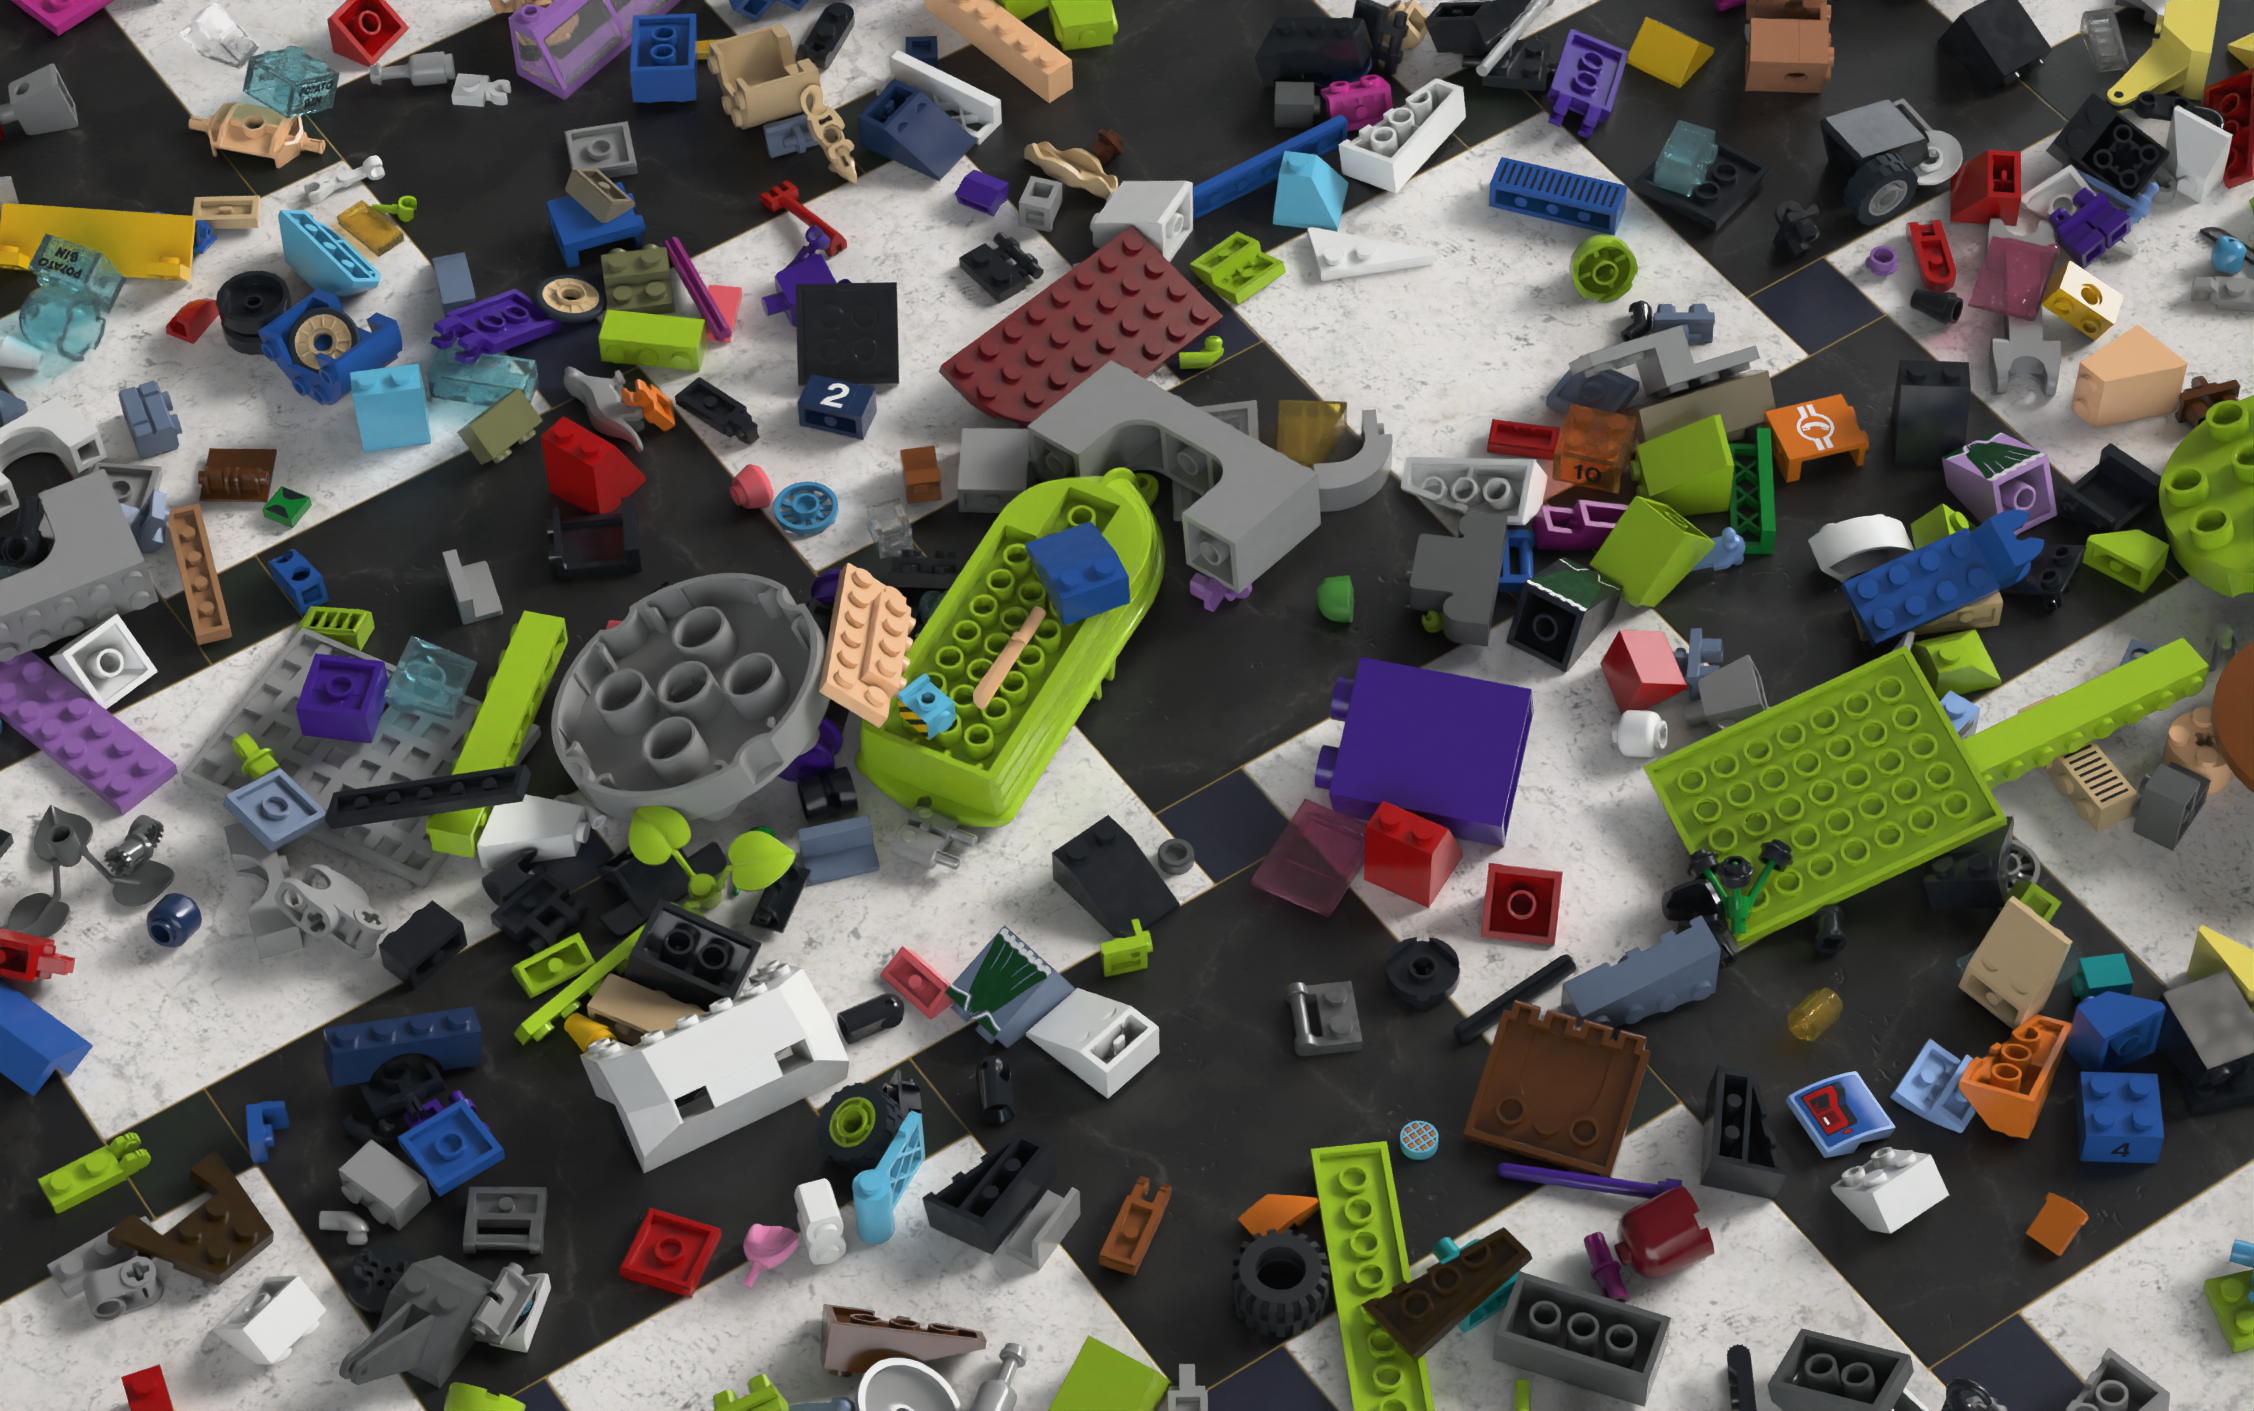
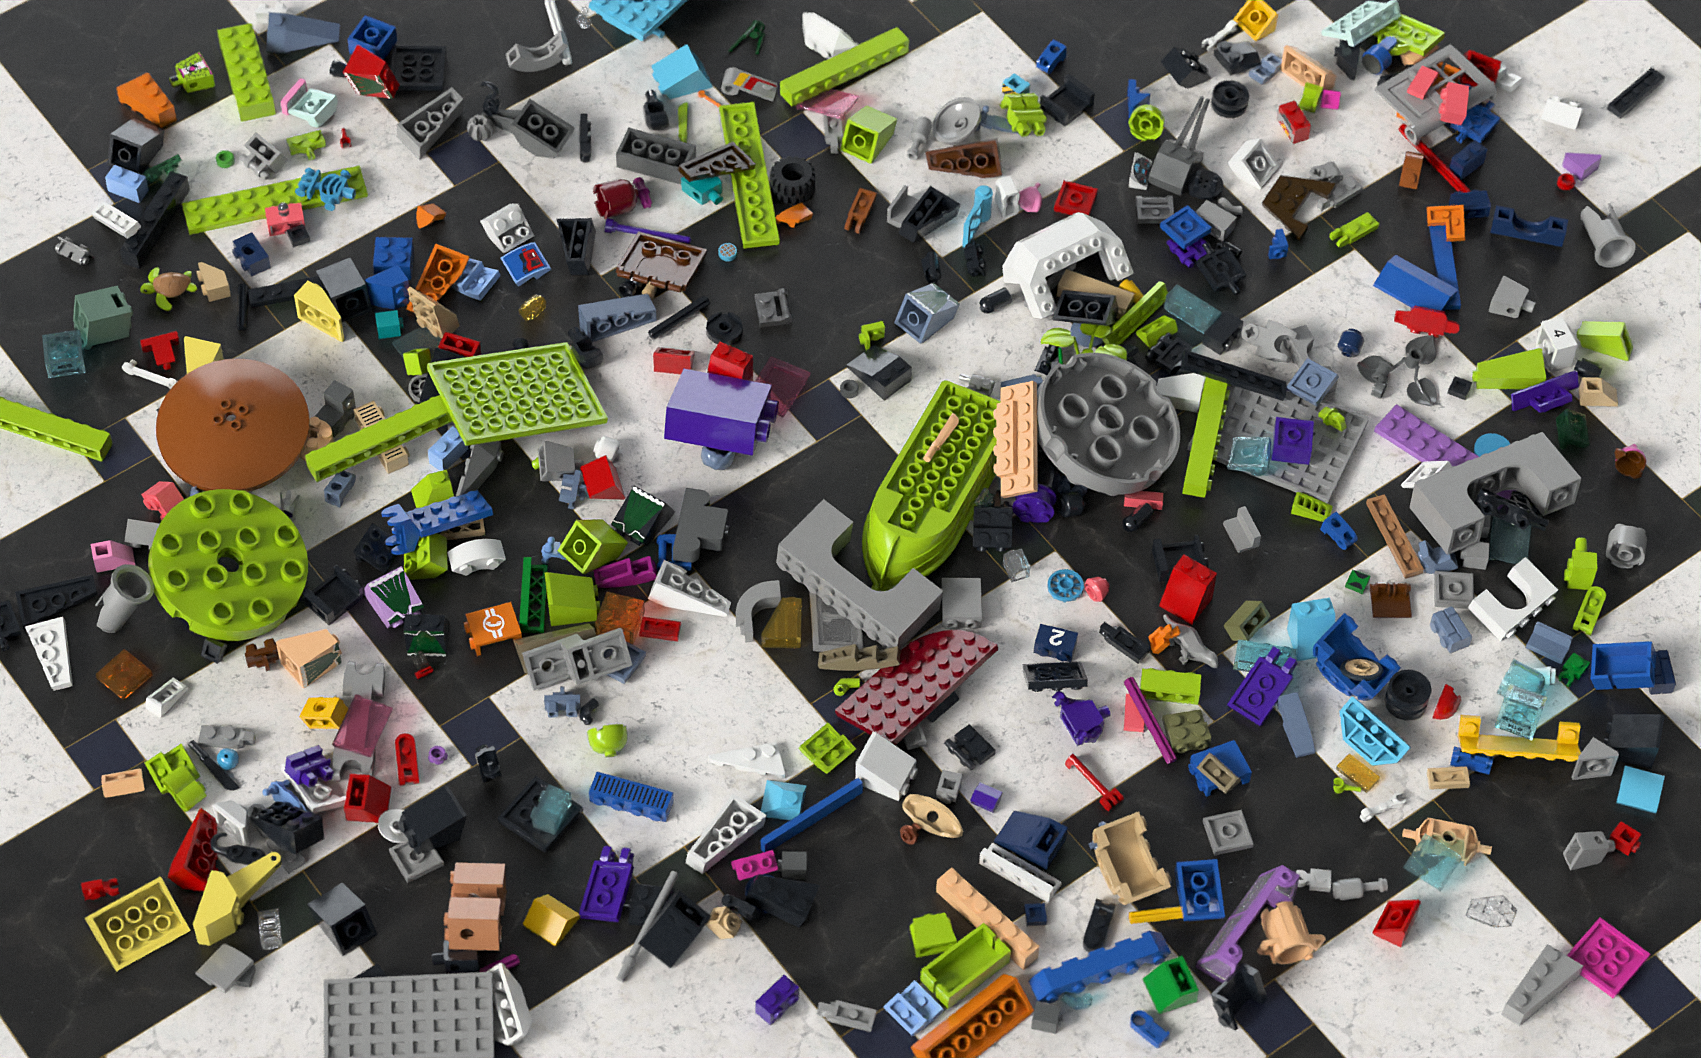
camera: 175 degrees right, 5 degrees up
dark blue arch [323,1007,482,1087] -> none
light grey hinge [471,1262,541,1345] -> none
wheel [534,275,607,323] -> none
tan animal [799,84,857,185] -> none
black wheel [816,1082,904,1172] -> none
coral slope [880,946,955,1020] -> none
medium azure brick [897,673,956,740] -> none
dark orange brick [900,445,942,504] -> none
blue slope [1025,521,1130,626] -> none
white slope [1026,988,1160,1099] -> none
bright green piece [1317,575,1354,623] -> none
black plant [1686,839,1793,934] -> none
black wheel [1843,153,1918,226] -> none
black cone [1910,289,1963,325] -> none
lime slope [2083,529,2170,593] -> none
none -> red brick [438,332,481,357]
none -> dark tan slope [818,644,901,670]
none -> clear light blue brick [1164,284,1222,334]

